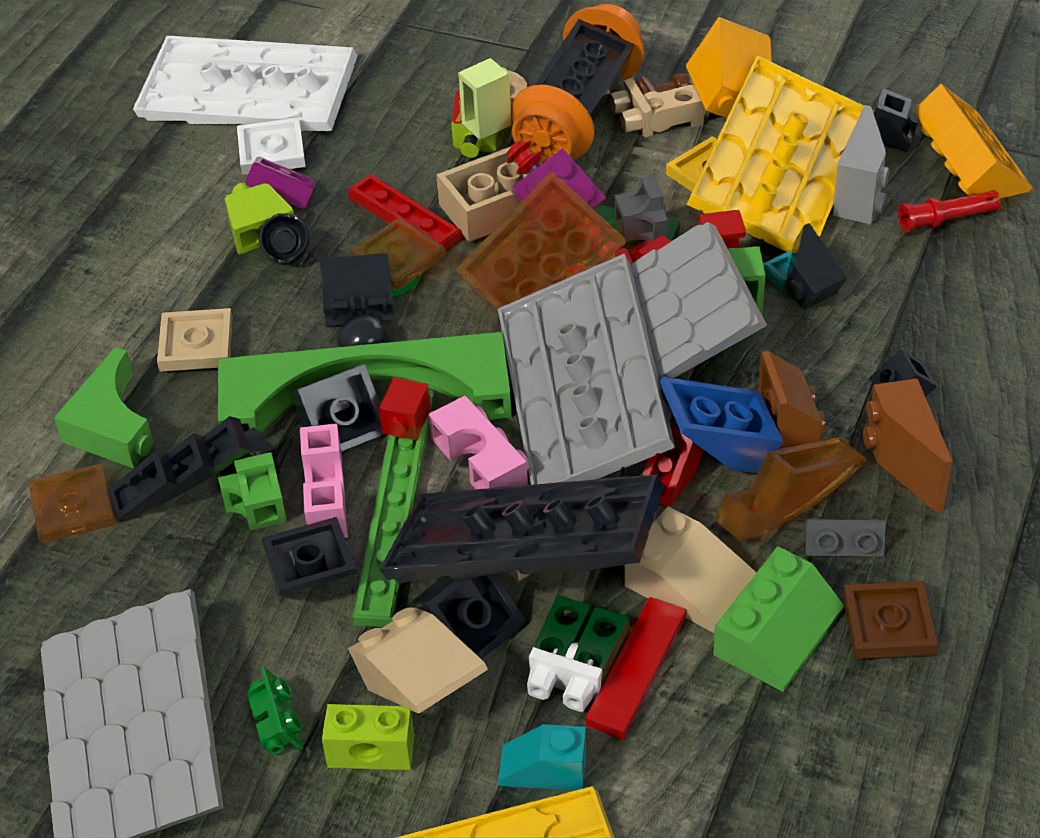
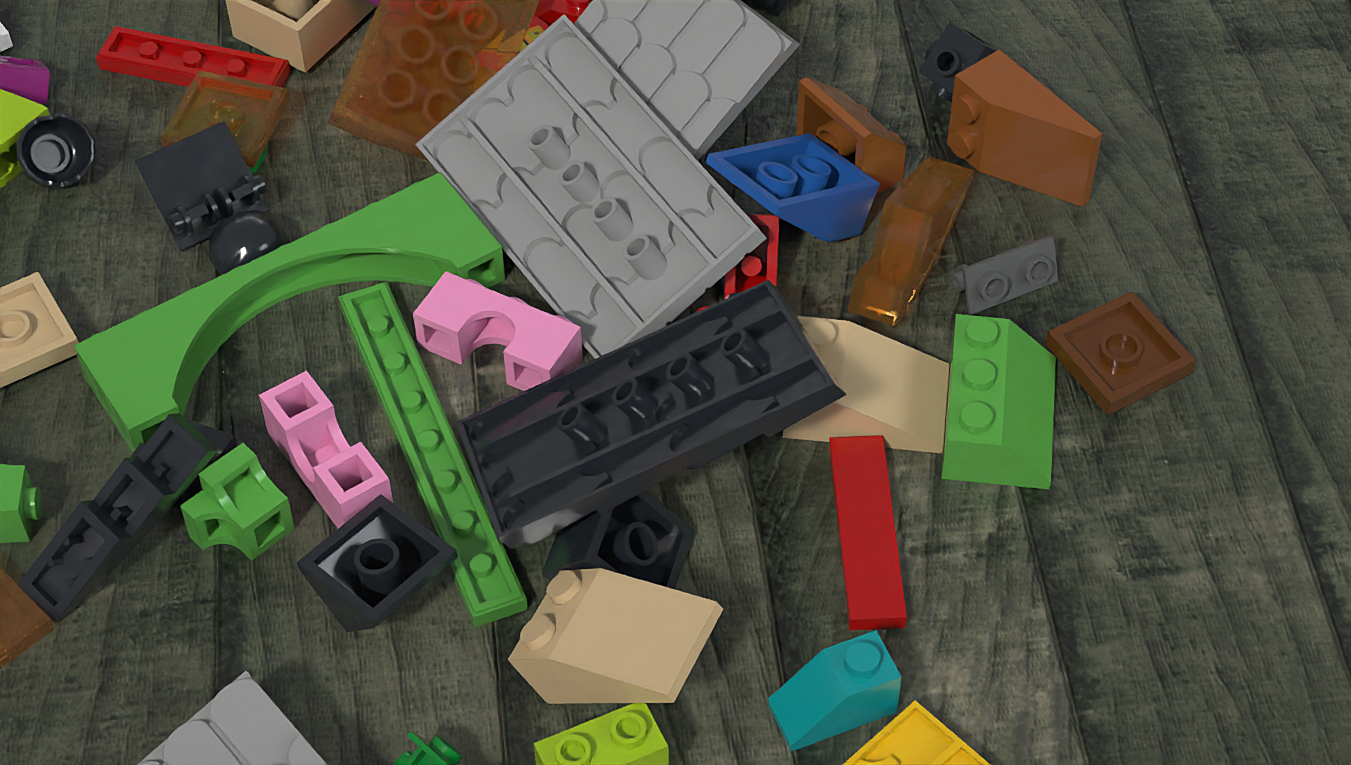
camera: 30 degrees left, 5 degrees up
black slope [290,364,384,451] -> none
red brick [379,377,431,440] -> none
hips [527,595,630,712] -> none

